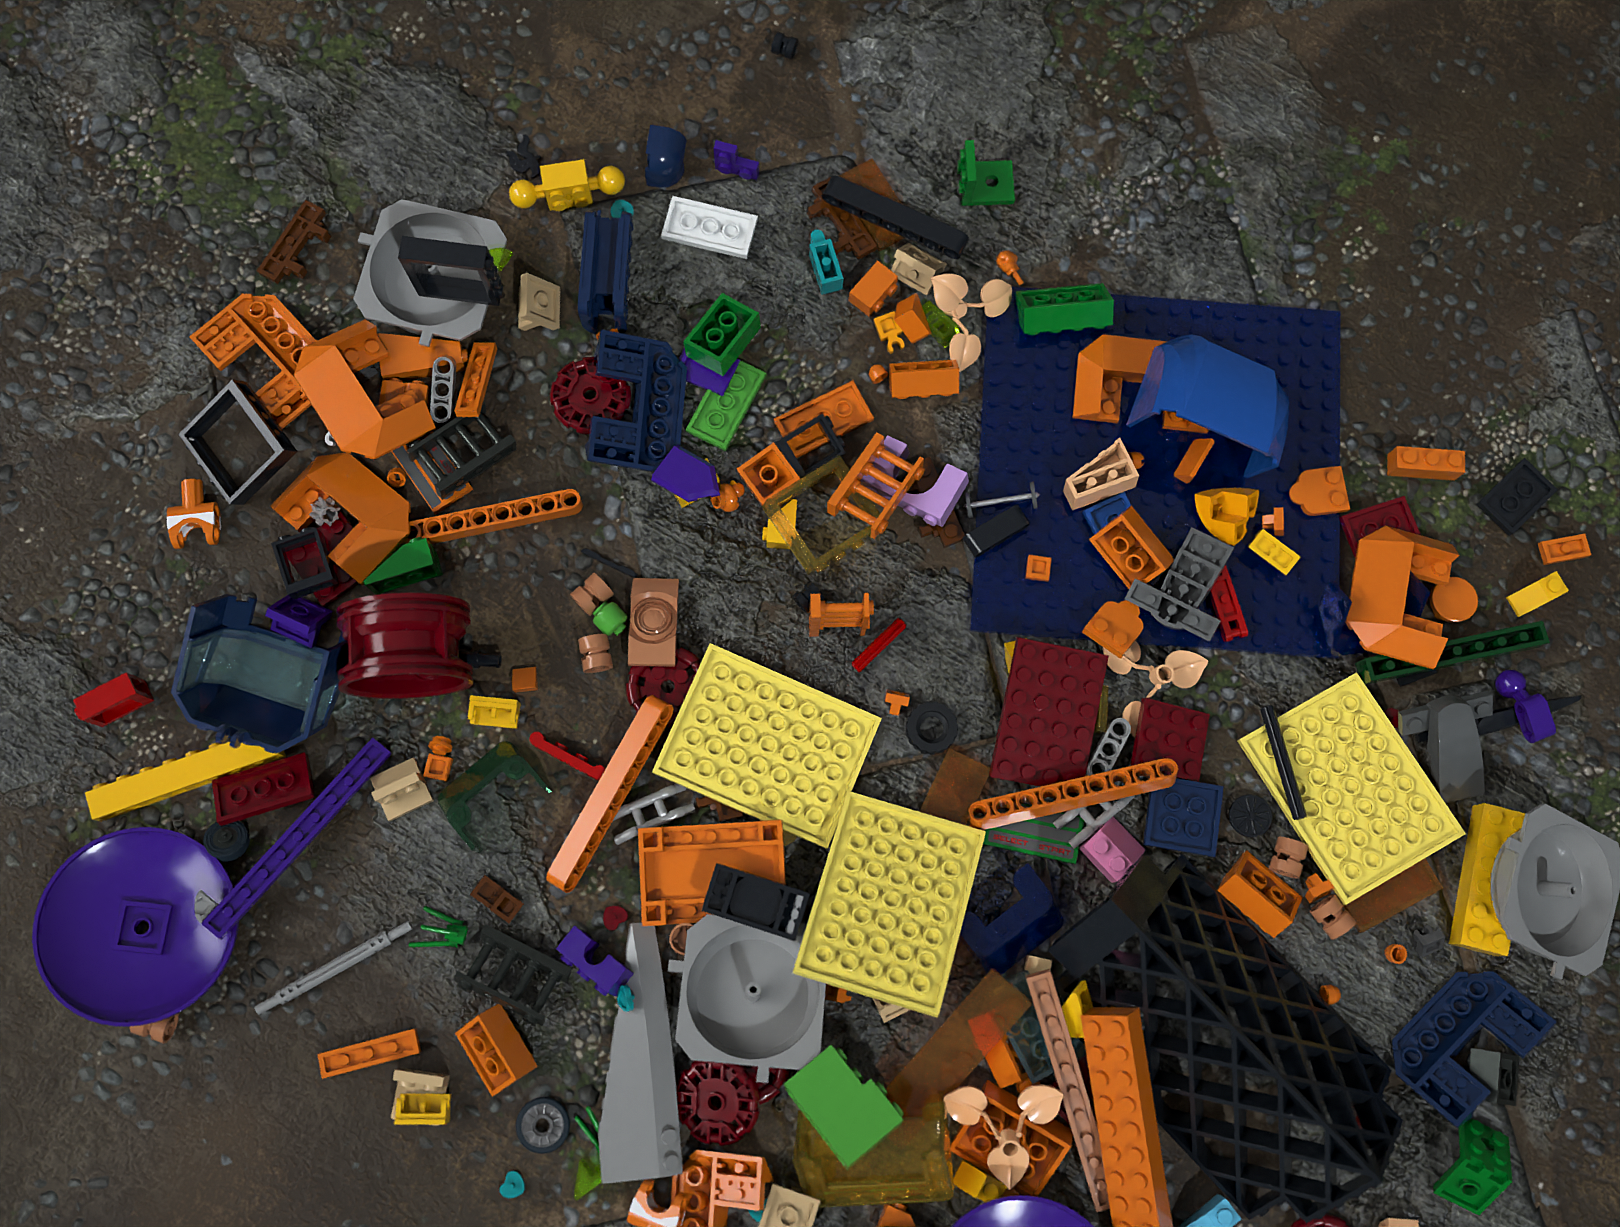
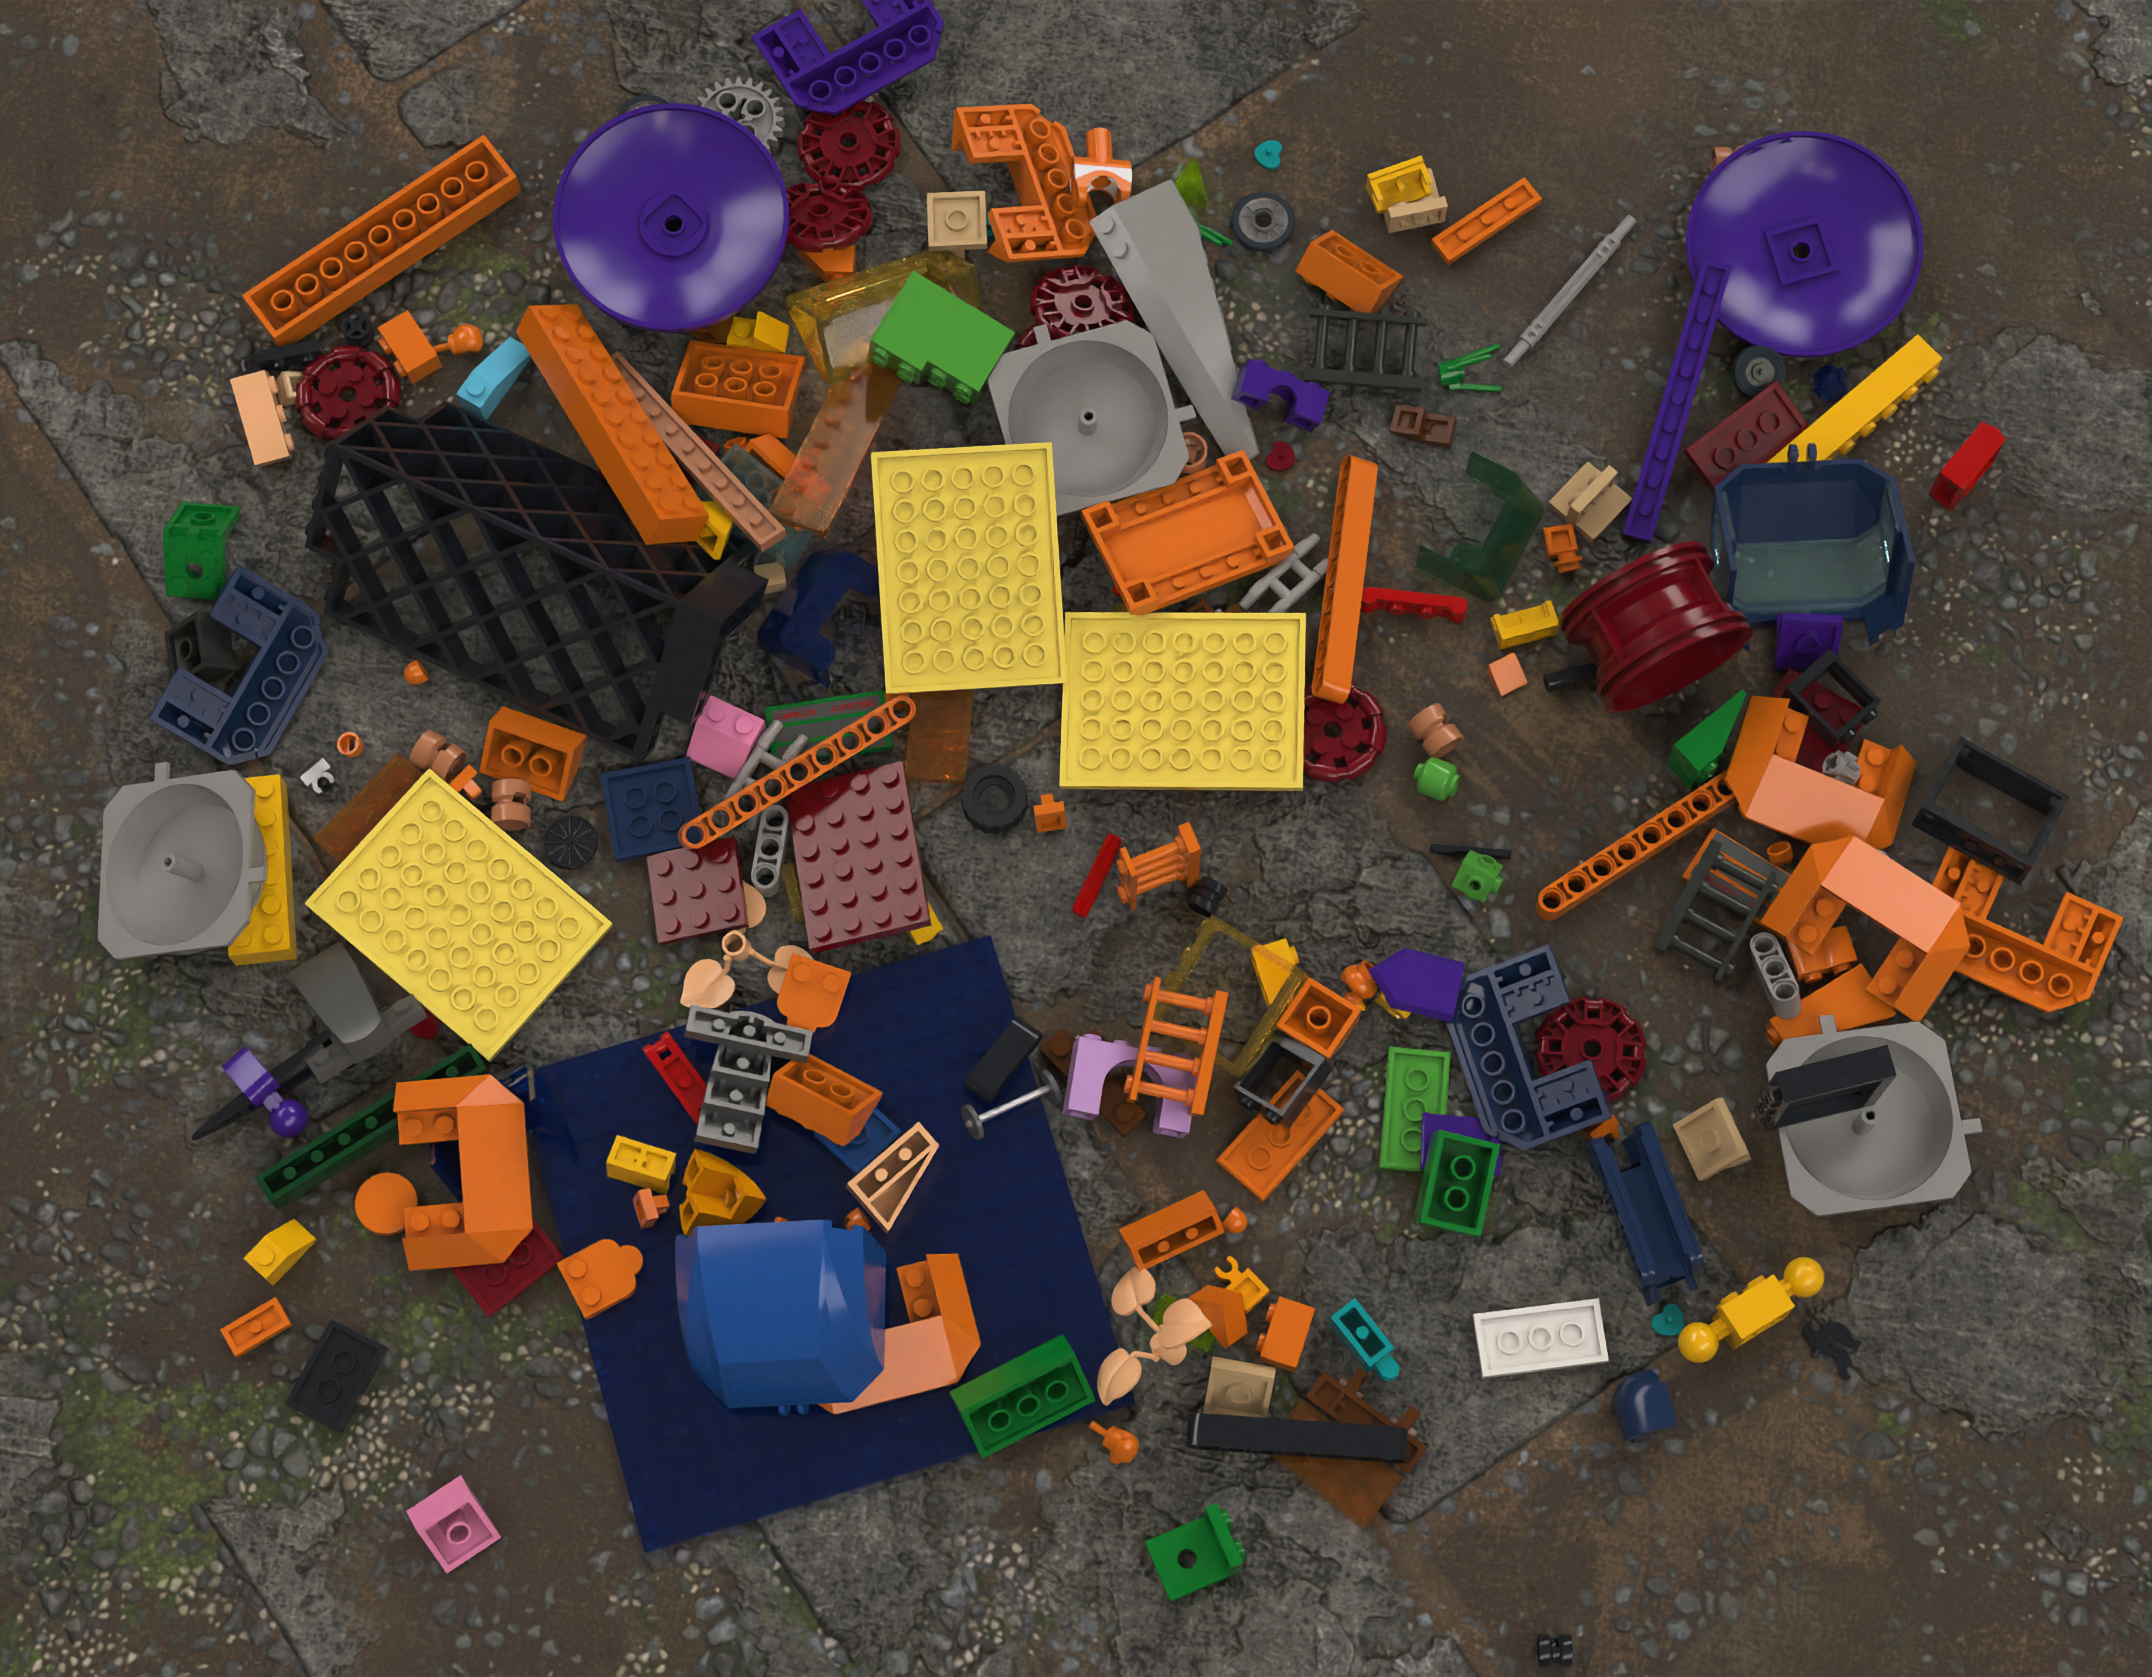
camera: 165 degrees right, 5 degrees down
orange connector [167,479,221,549] -> none
light grey tile [195,890,218,924] -> none
reddish brown hinge [257,200,332,284] -> none
orange plate [454,343,497,417] -> none
clear neon green tile [489,248,513,272] -> none
nougat wheel [570,573,614,616] -> none
teal piece [617,985,635,1012] -> none
nougat slope [628,578,679,667] -> none
black slope [701,863,810,941] -> none
dark purple plate [714,140,759,180] -> none
light nougat plant [943,1085,1064,1190] -> none
orange tile [1025,555,1052,582] -> none
black axle [1260,705,1307,820] -> none
orange brick [1387,446,1465,480] -> none
none -> bright pink slope [406,1475,501,1573]
none -> bright green brick [1452,850,1503,902]
none -> clear blue gear [1812,365,1850,402]

